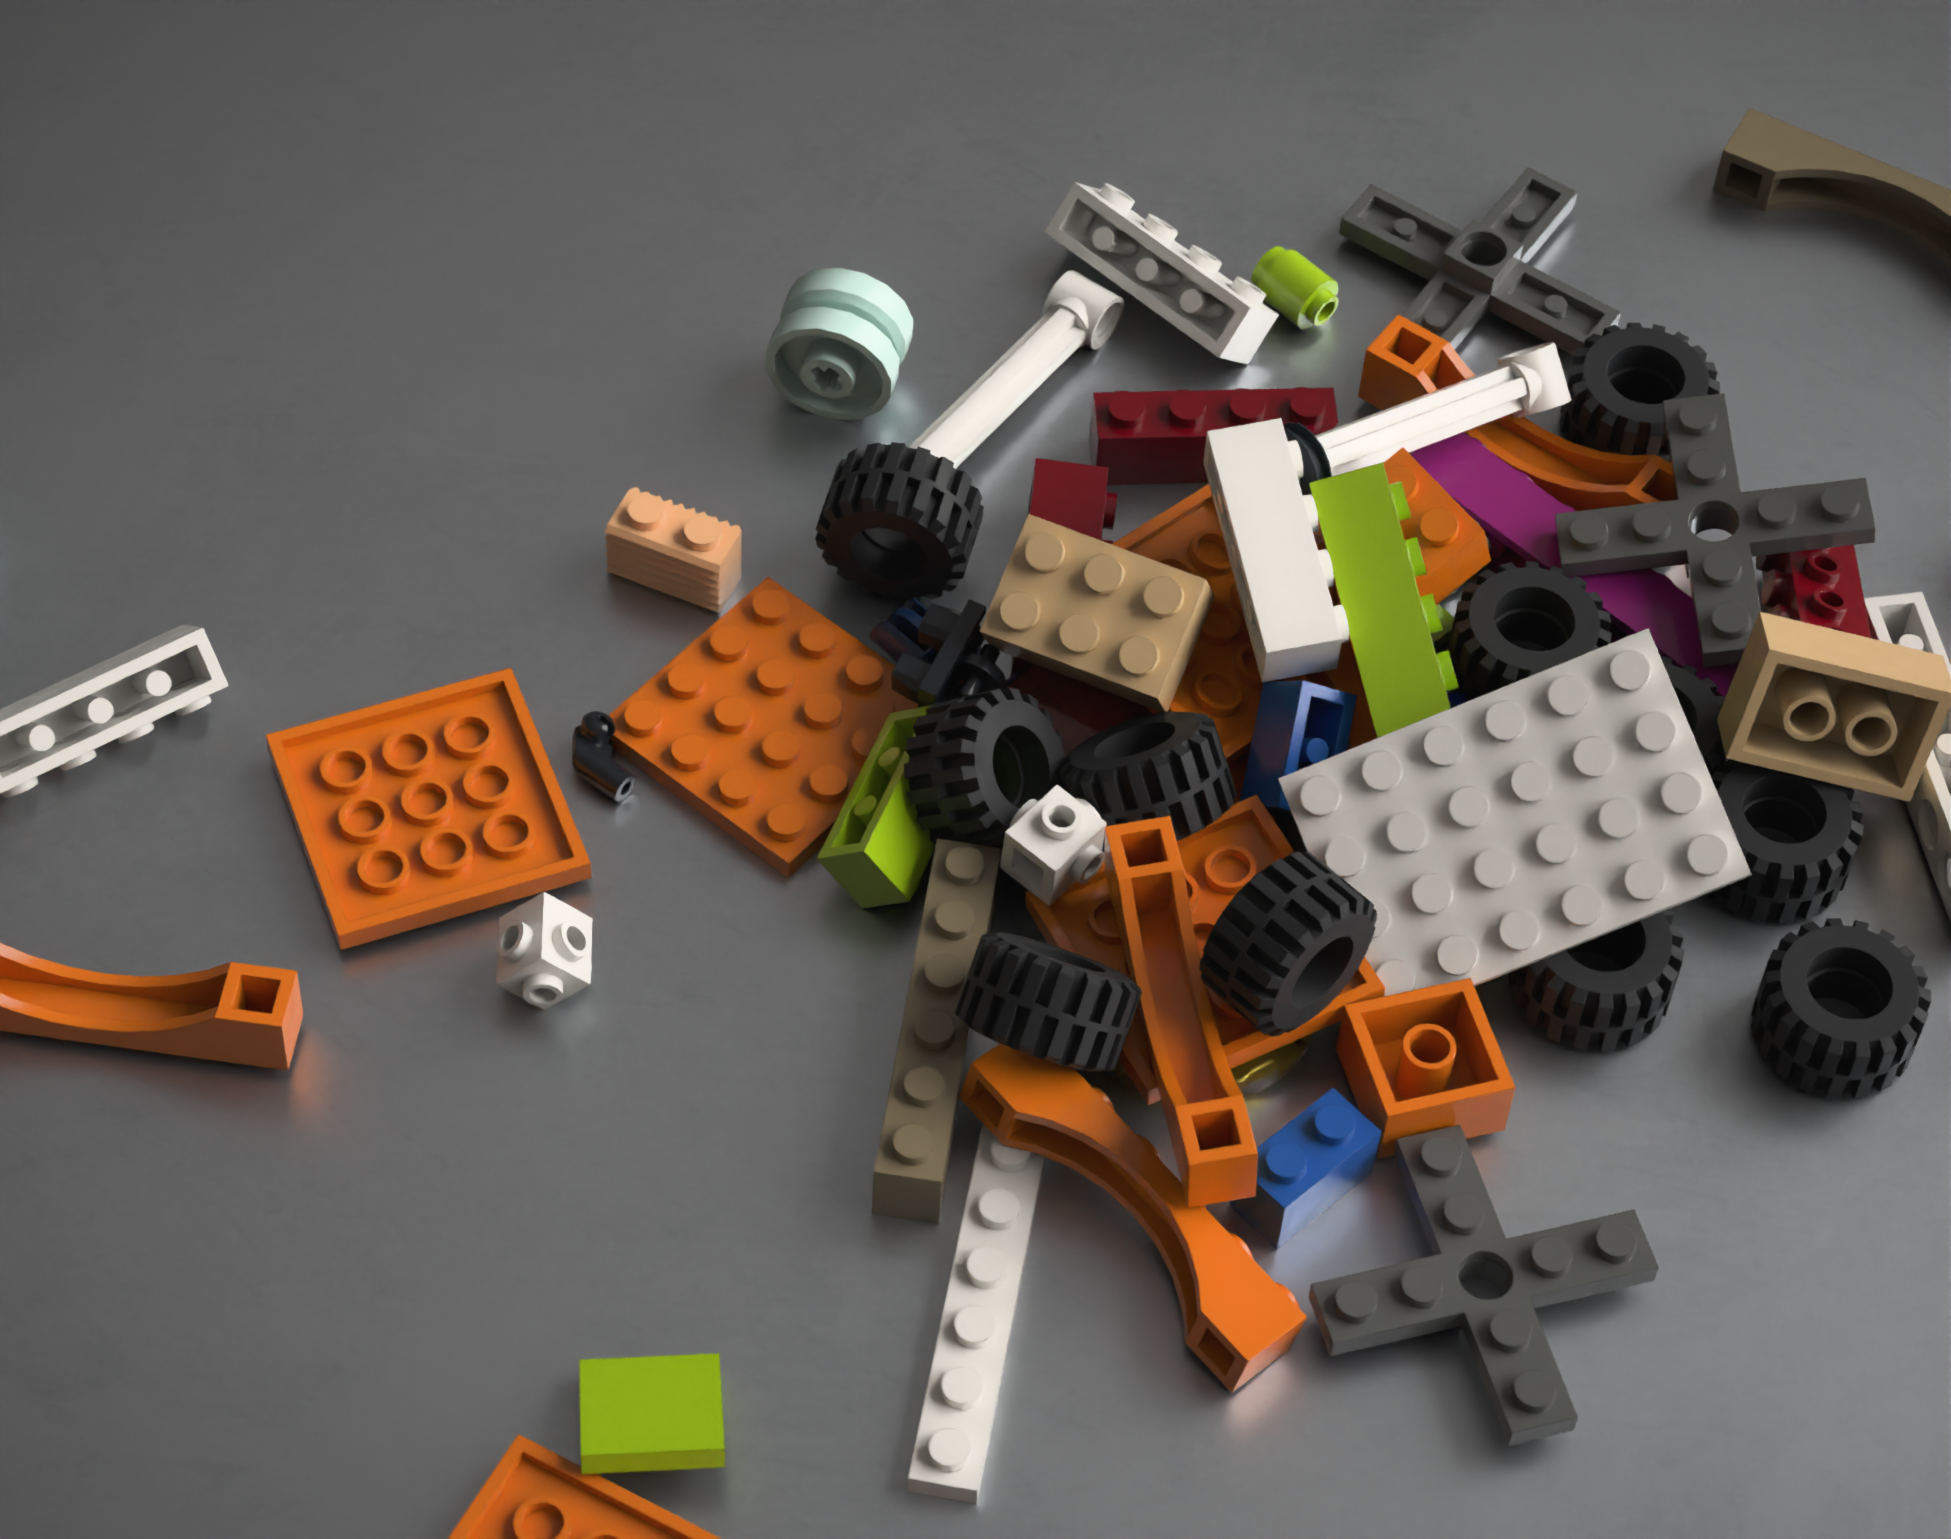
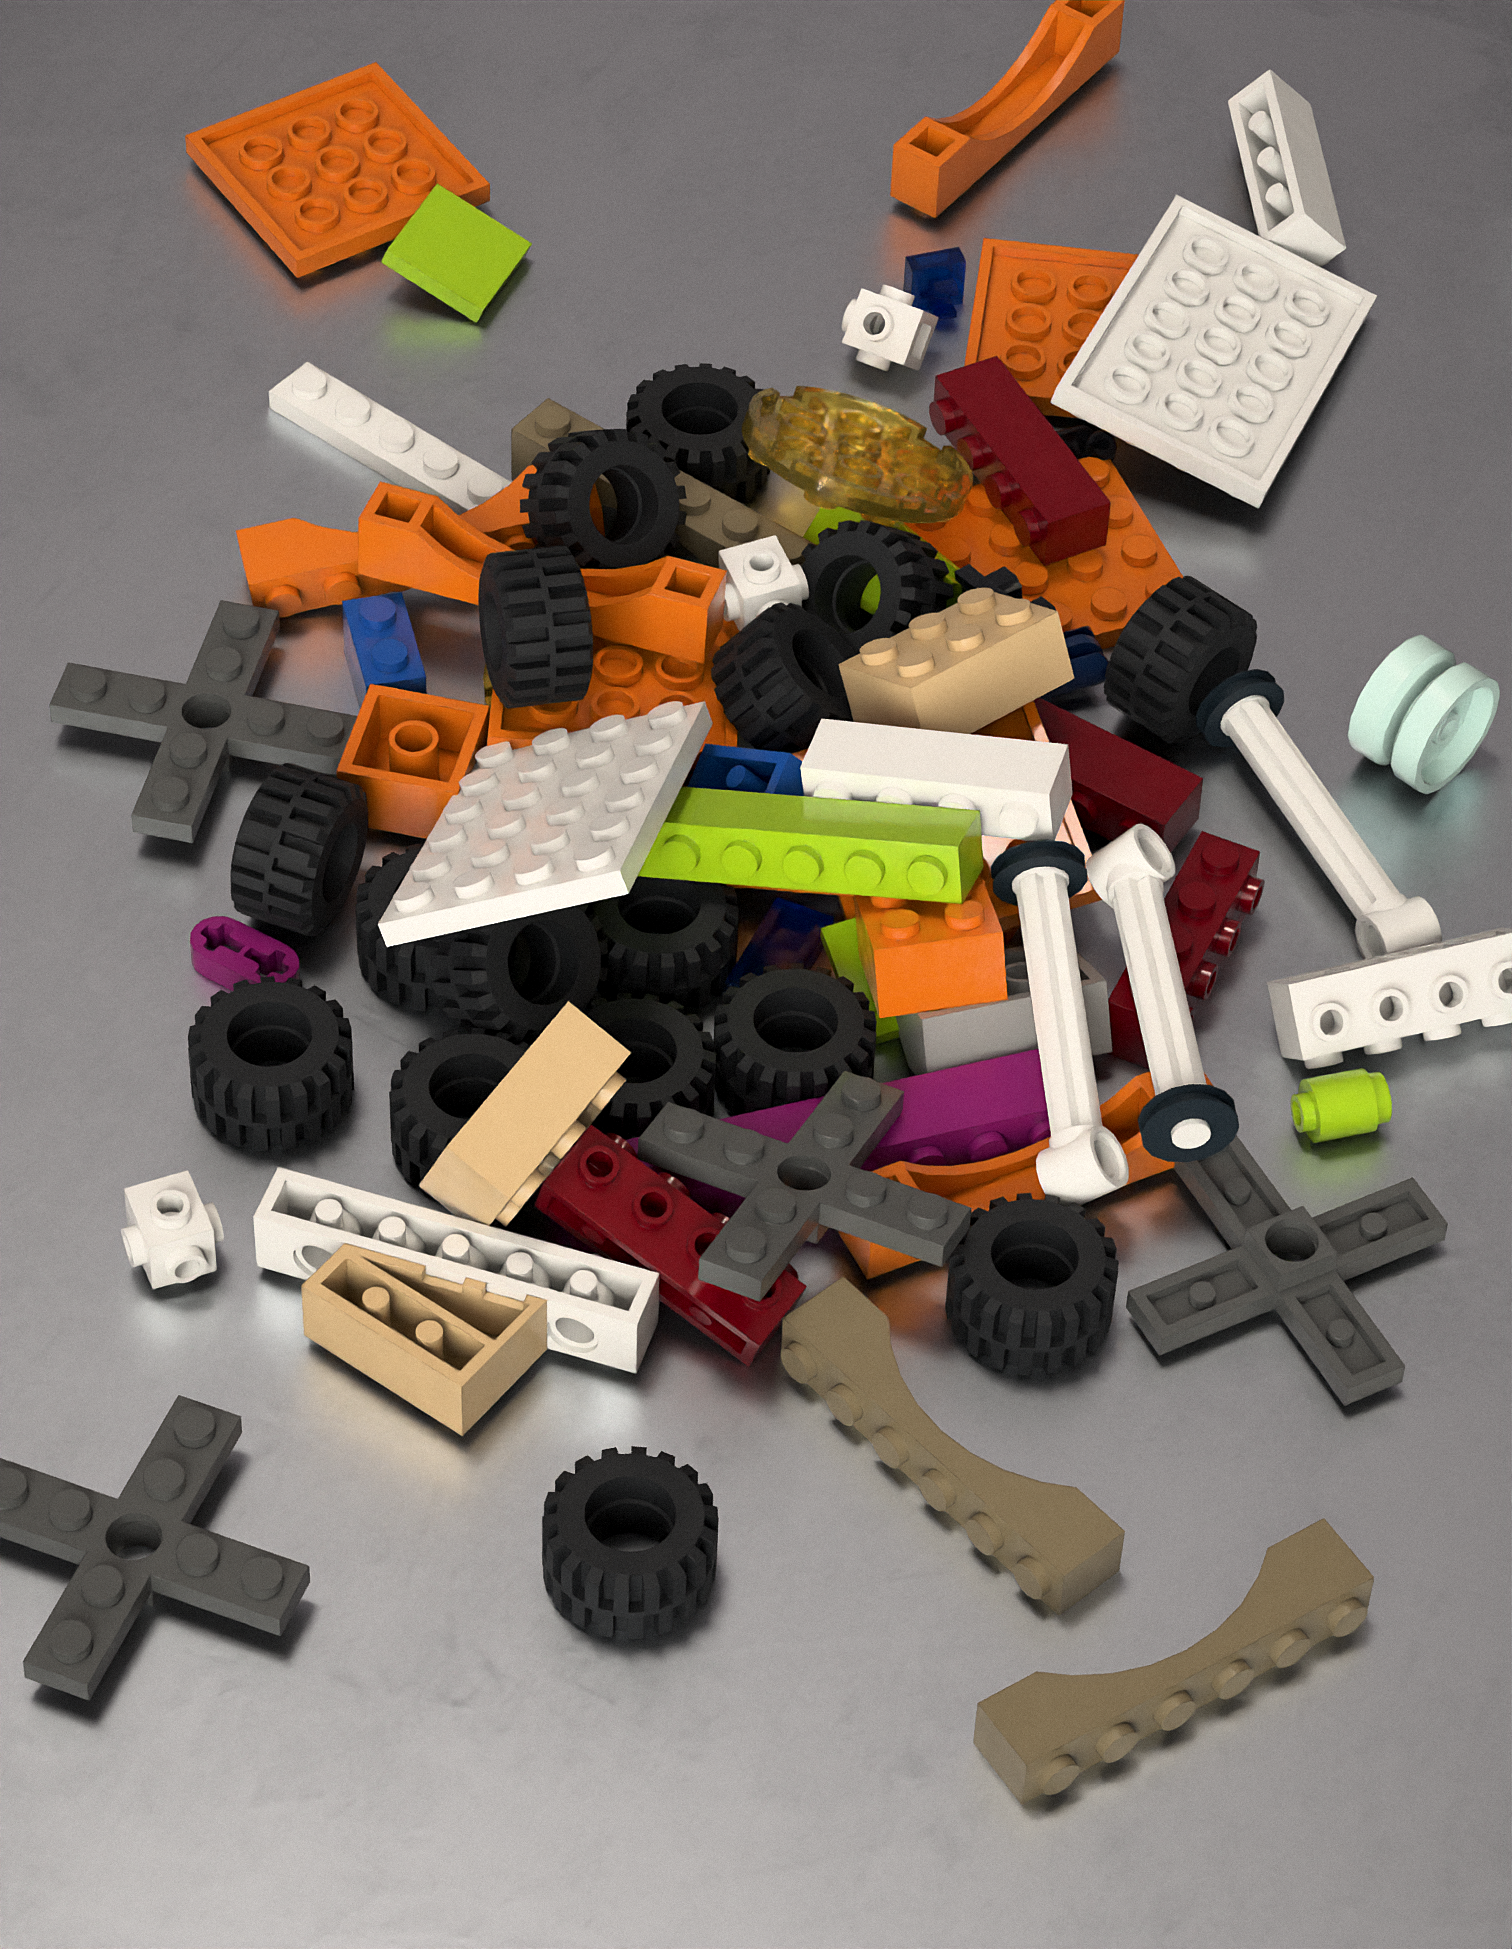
camera: 120 degrees right, 5 degrees down
light nougat brick [605,487,742,613] -> none
none -> magenta beam [190,916,300,991]
none -> black tyre [230,763,368,936]
none -> black tyre [626,363,773,503]
none -> clear yellow plate [741,386,973,527]
none -> dark tan arch [780,1276,1125,1616]
none -> clear blue tile [903,247,966,321]
none -> dark red brick [929,356,1111,566]
none -> white plate [1050,195,1377,509]
none -> white piece [1086,824,1239,1162]

